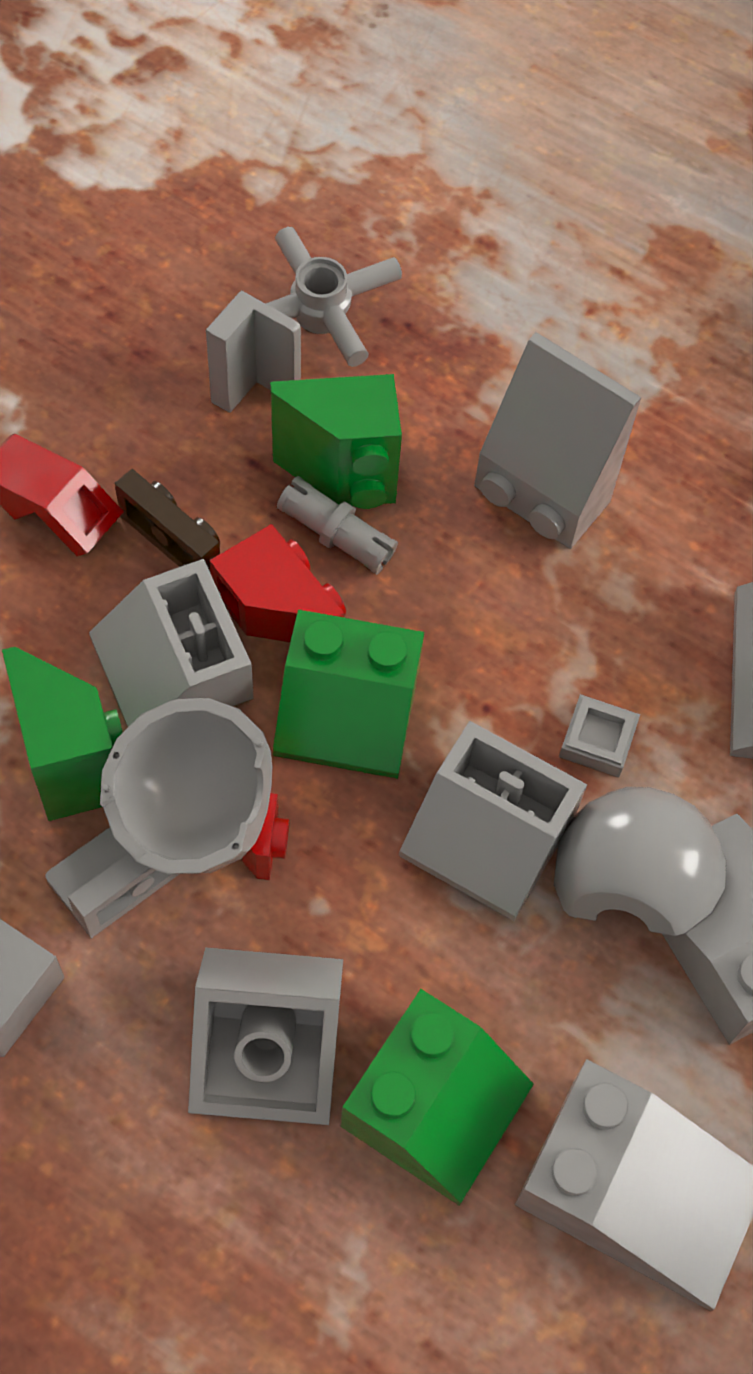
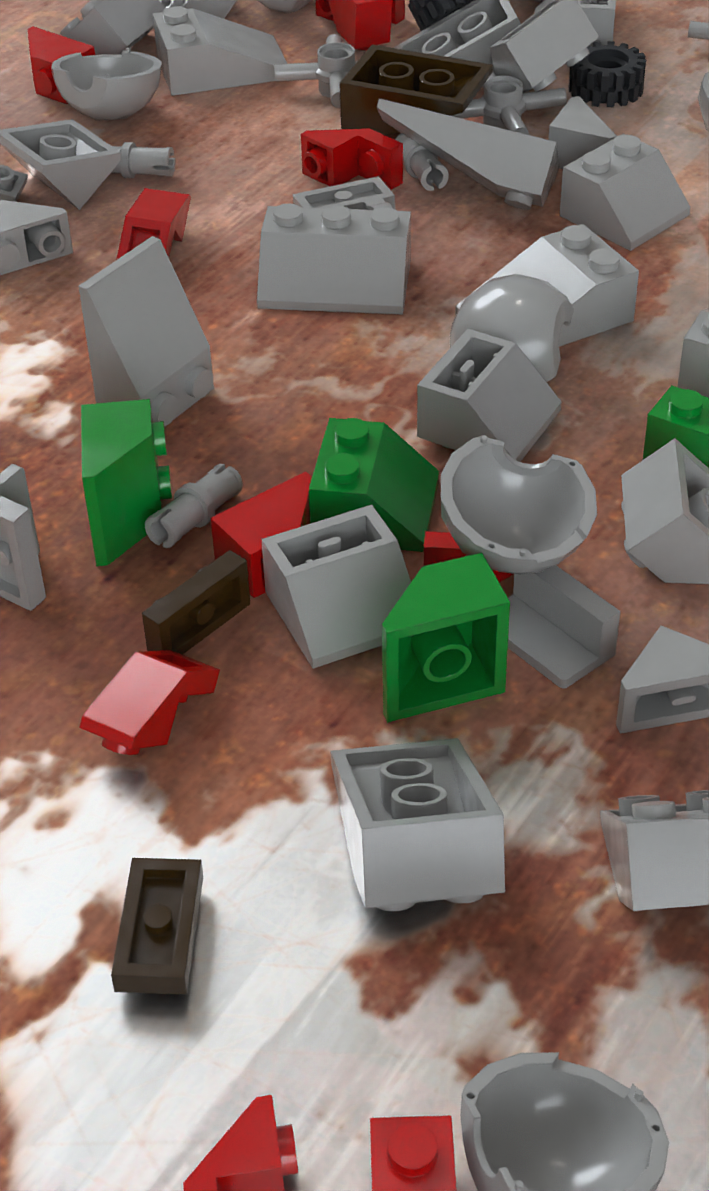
camera: 85 degrees left, 20 degrees down
light grey tile [559,694,640,778] -> none

